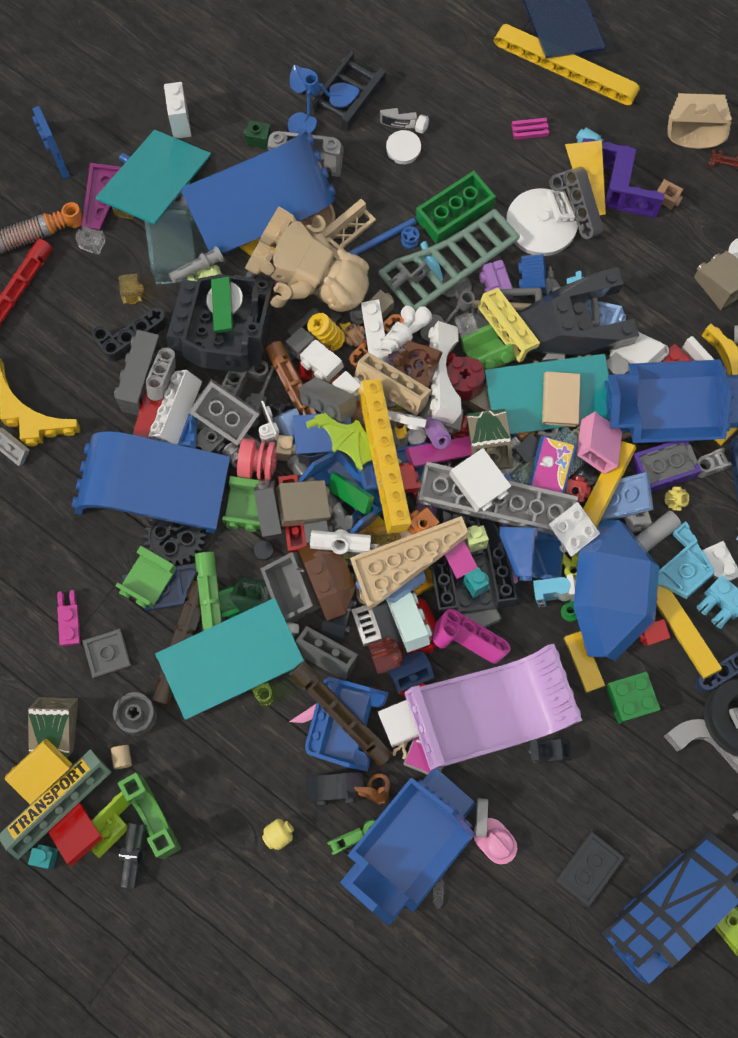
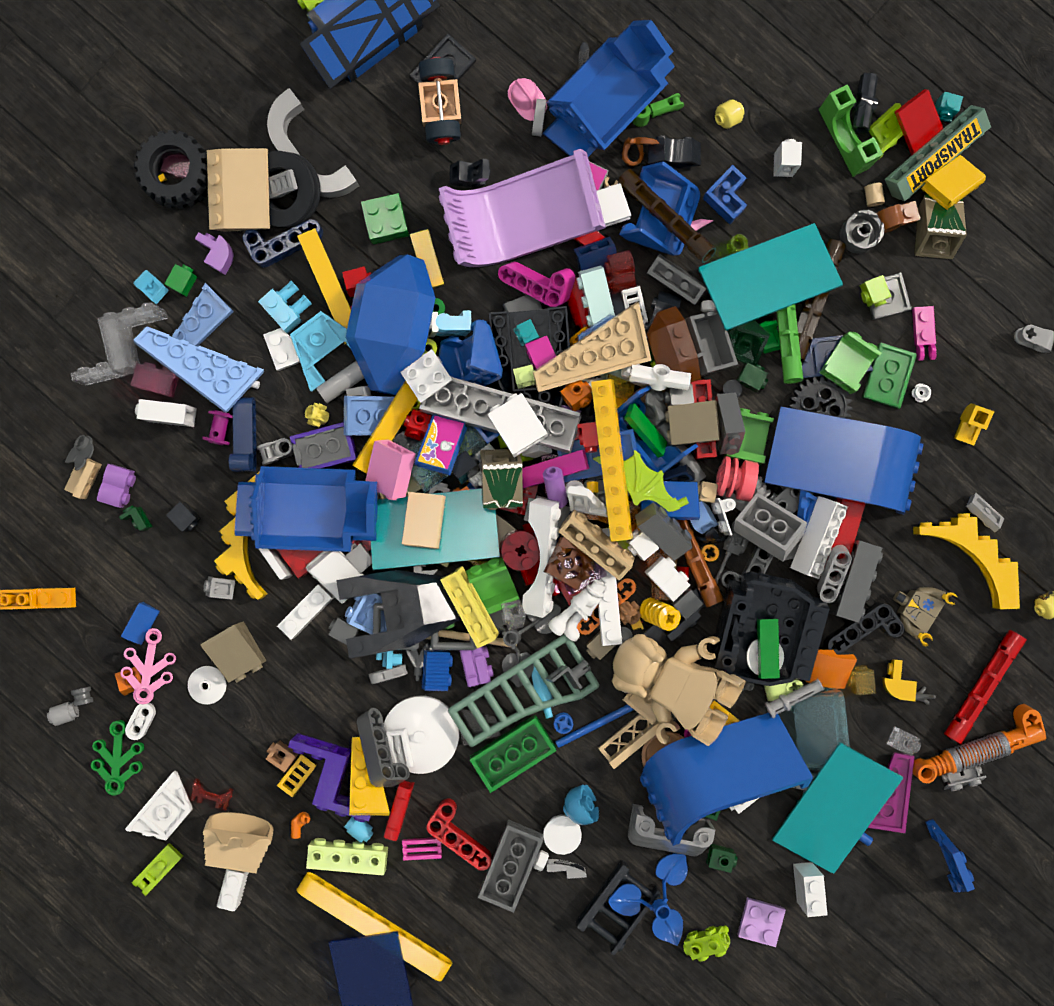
camera: 175 degrees left, 15 degrees up
none -> white brick [217,869,249,911]
none -> white brick [277,584,334,639]
none -> yellow slope [277,754,316,797]
none -> orange arm [291,812,310,839]
none -> yellowish green brick [306,838,388,875]
none -> dark grey brick [328,617,360,645]
none -> light grey piece [369,664,408,684]
none -> red piece [384,781,415,841]
none -> brick [419,57,461,145]
none -> red beam [427,798,492,871]
none -> dark grey brick [478,820,544,913]
none -> dark azure cylinder [563,785,599,825]
none -> lime brick [683,925,730,962]
none -> light orange bush [701,544,719,562]
none -> blue brick [703,165,747,224]
none -> dark green brick [736,363,768,392]
none -> lavender plate [737,897,786,947]
none -> white brick [774,139,802,177]
none -> orange slope [805,650,857,689]
none -> brick [860,275,892,308]
none -> green tile [862,343,917,409]
none -> dark orange brick [876,201,920,233]
none -> yellow brick [882,659,917,701]
none -> dark tan torso [893,587,958,647]
none -> dark grey bar [904,686,936,705]
none -> white plate [912,384,931,402]
none -> light grey hinge [942,766,986,791]
none -> yellow brick [954,404,994,445]

